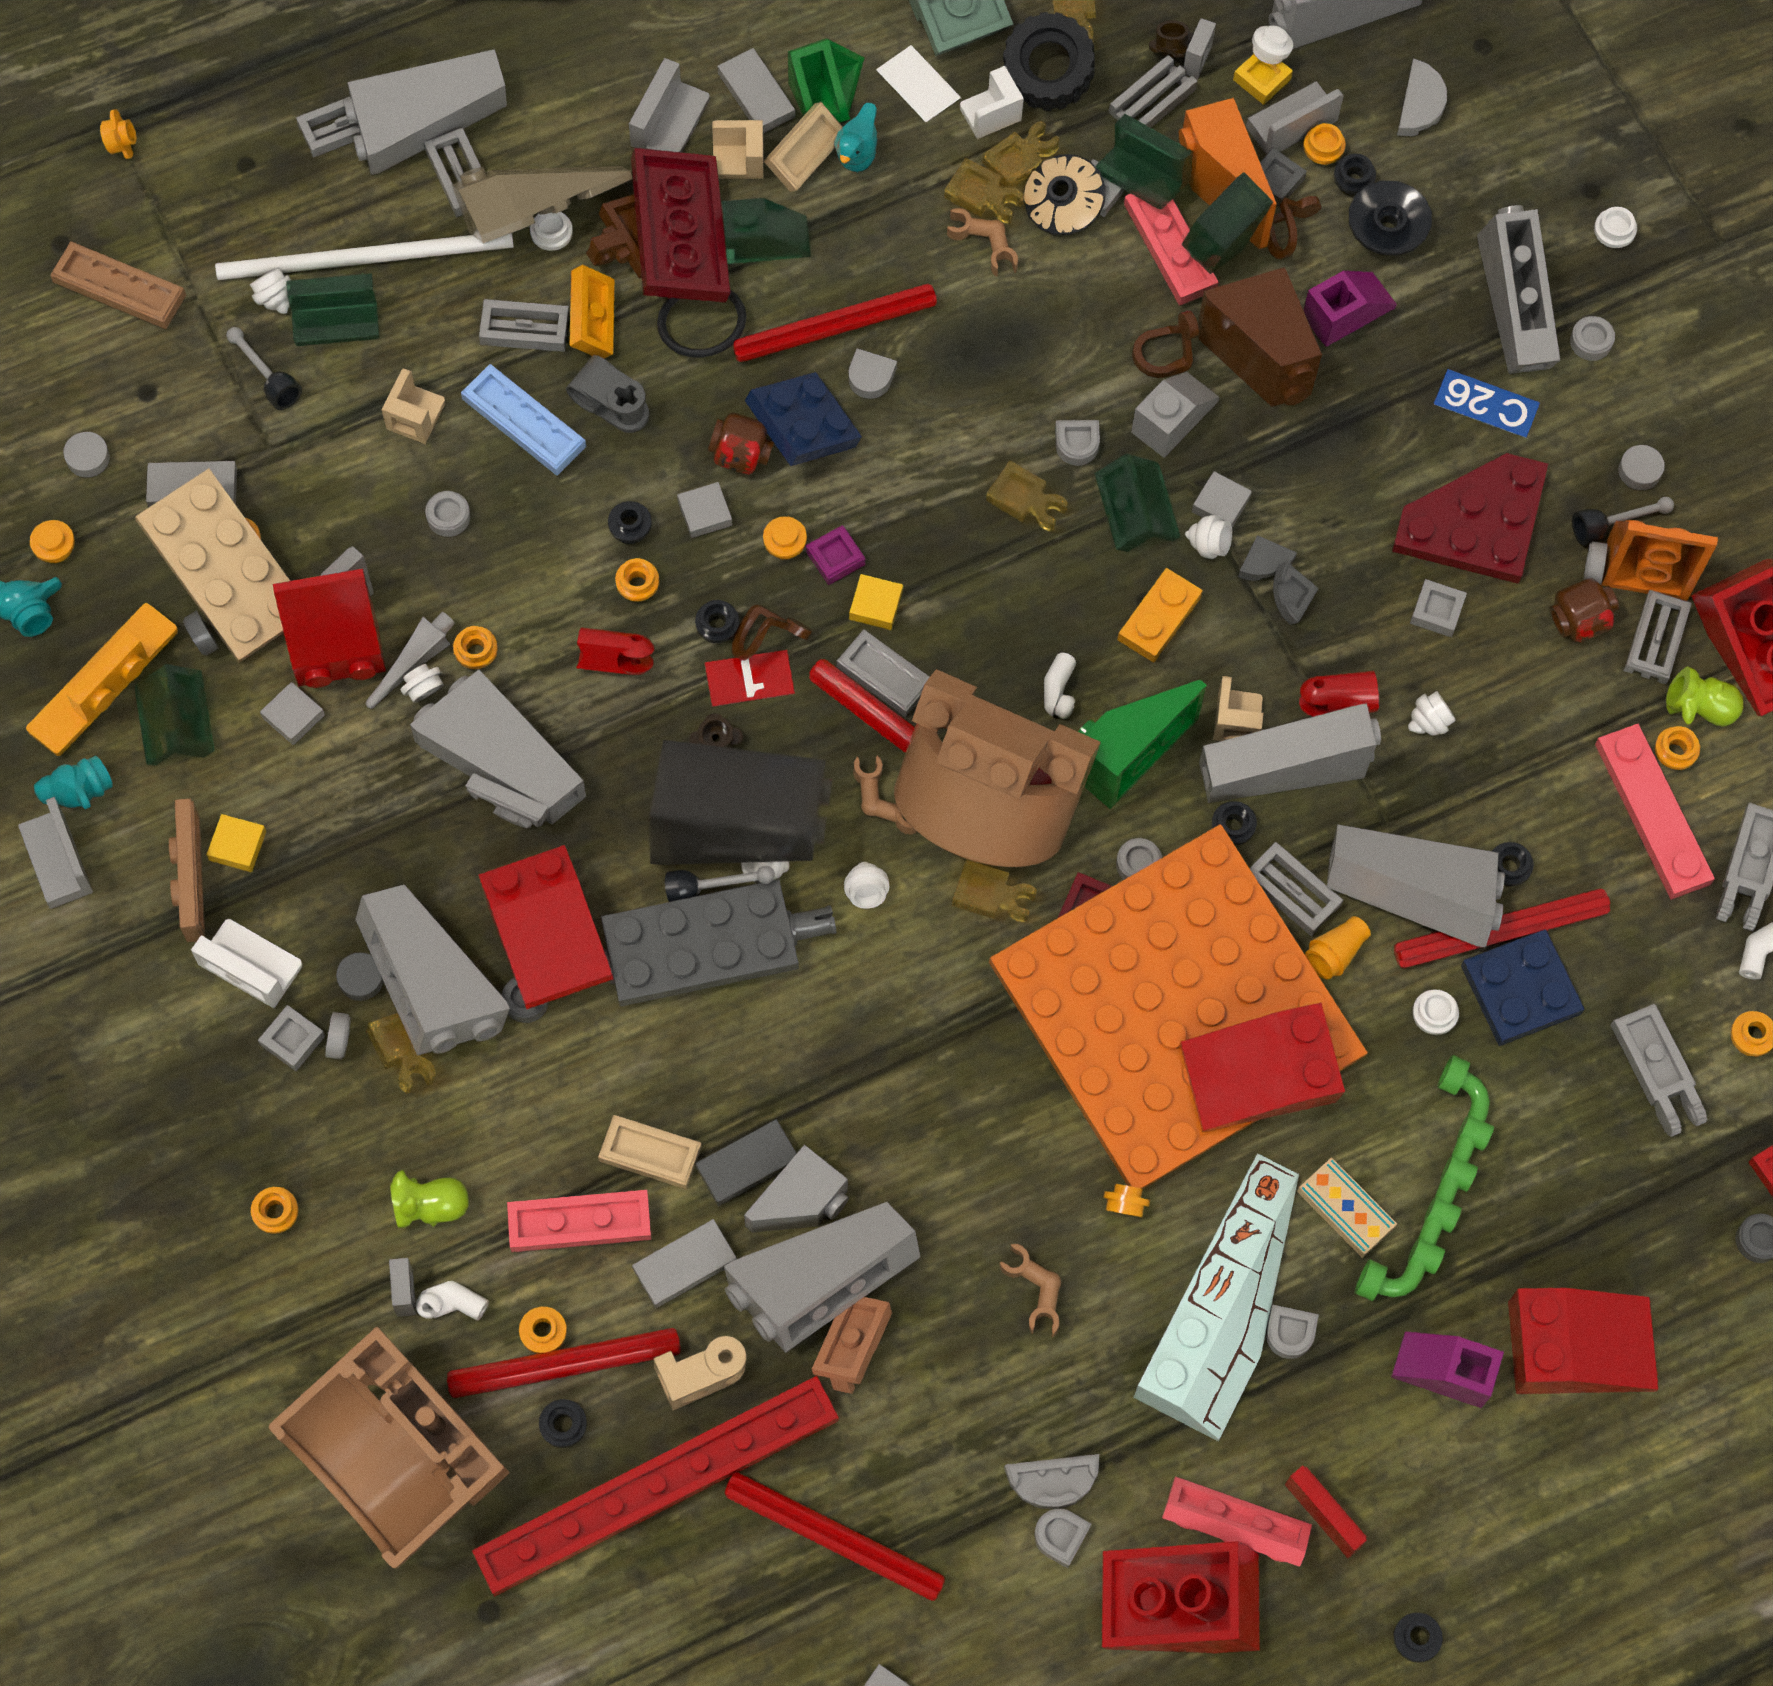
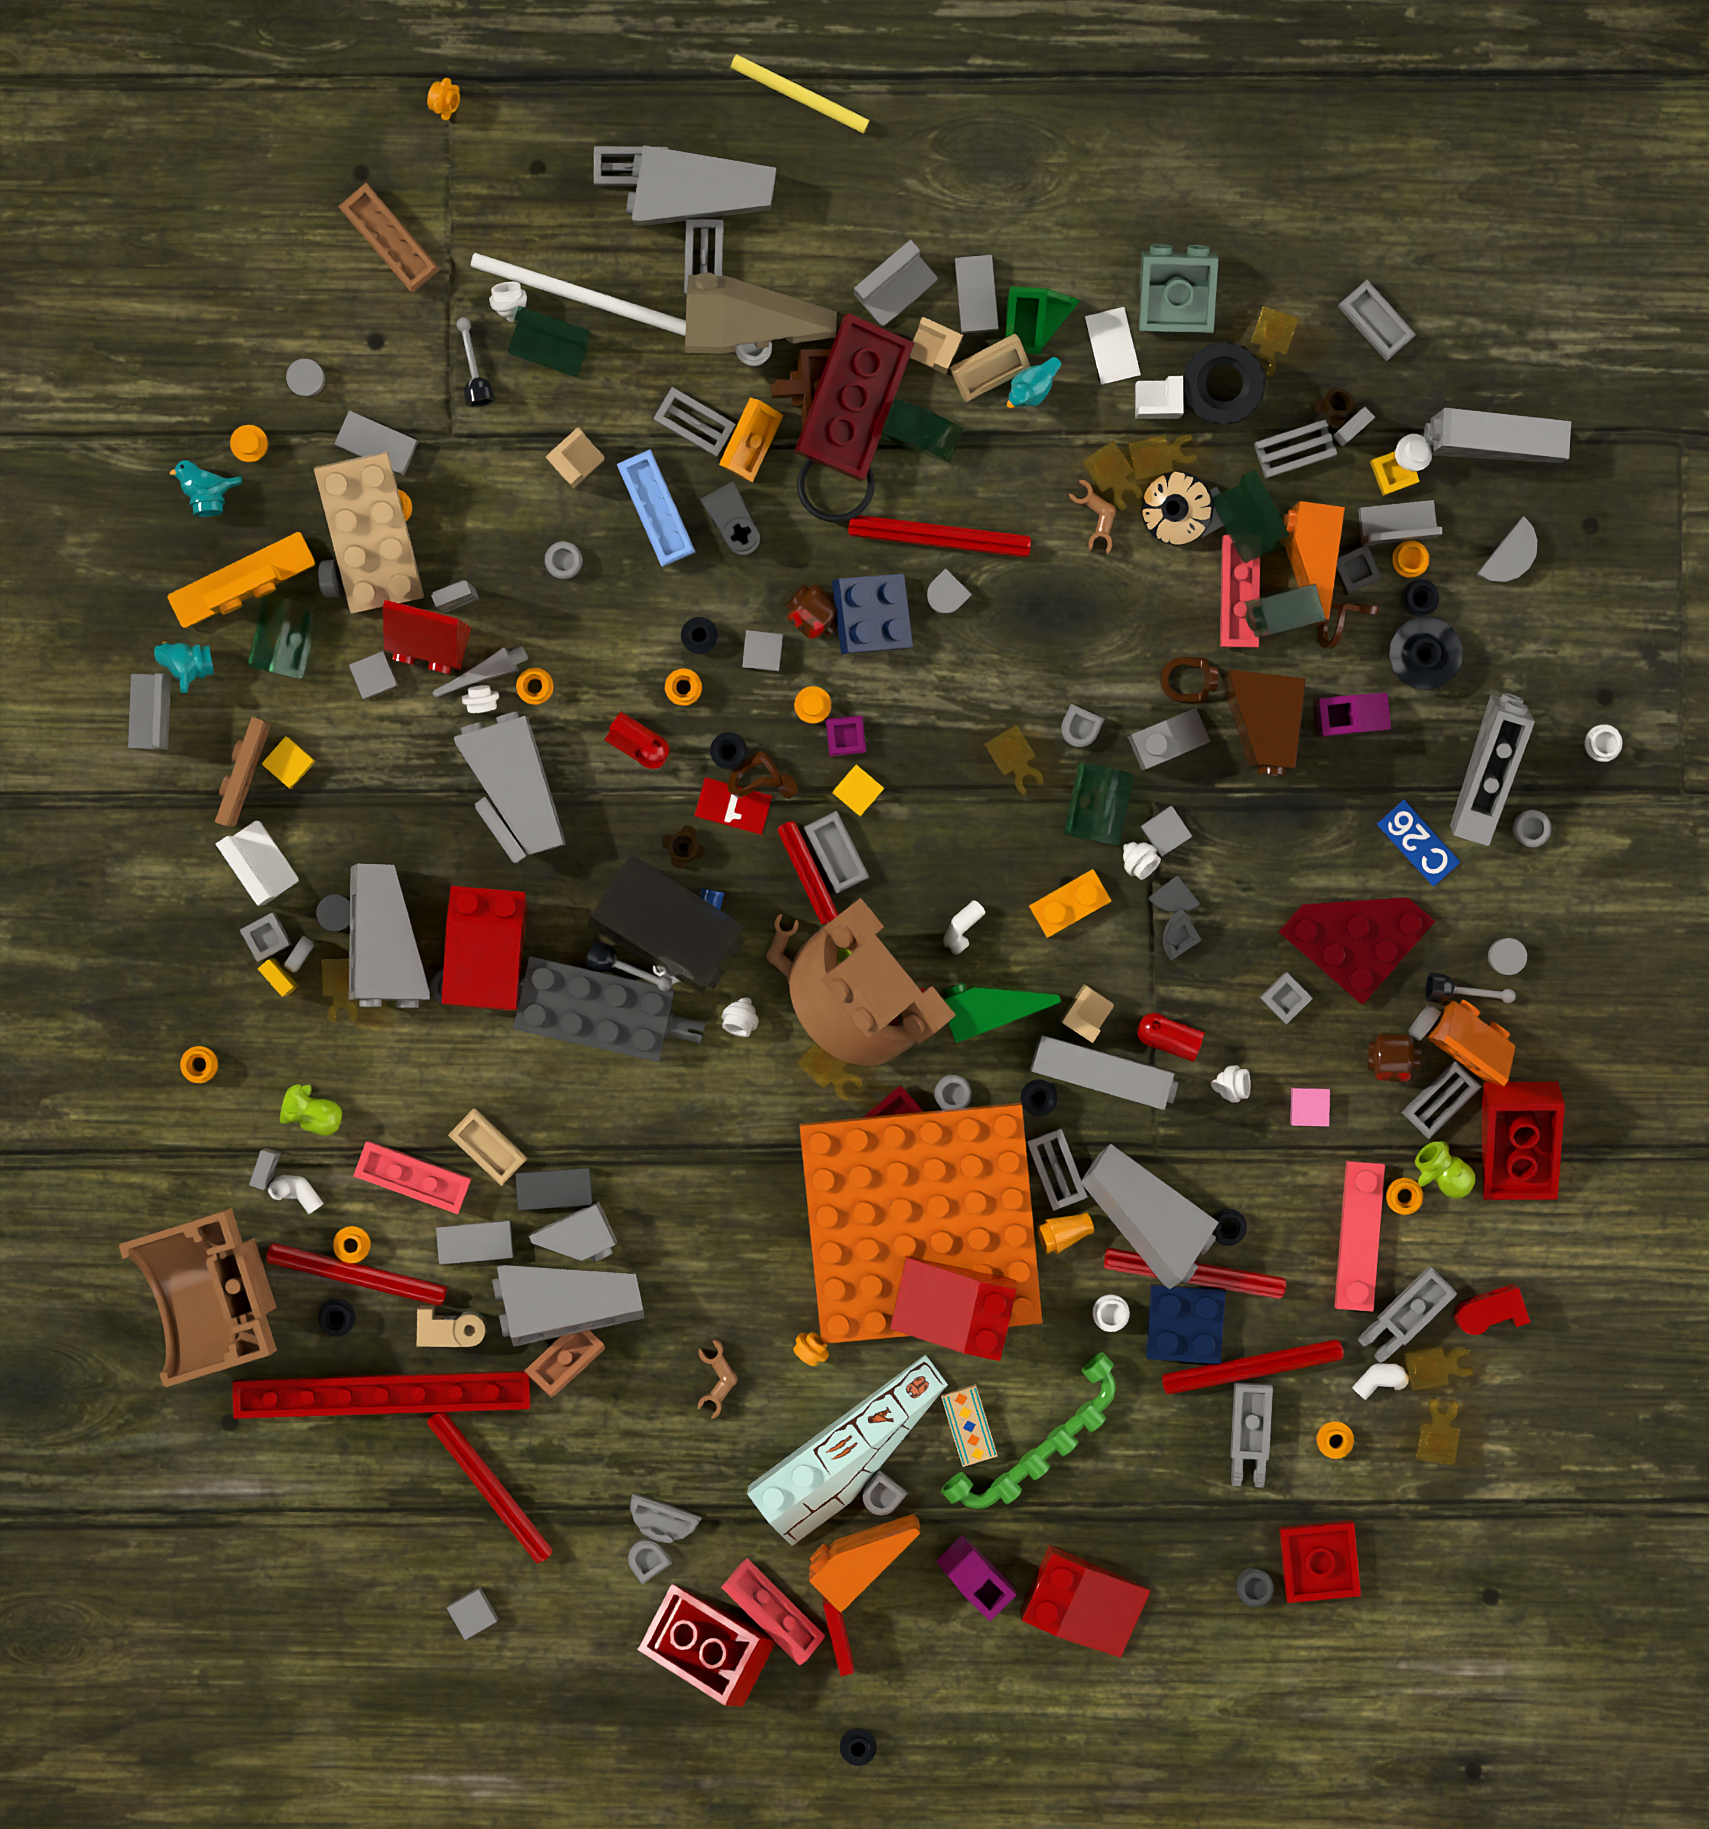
camera: 30 degrees right, 20 degrees up
none -> yellow tile [258,958,299,997]
none -> orange slope [809,1514,920,1613]
none -> red axle [1162,1340,1344,1395]
none -> bright pink tile [1290,1088,1330,1126]

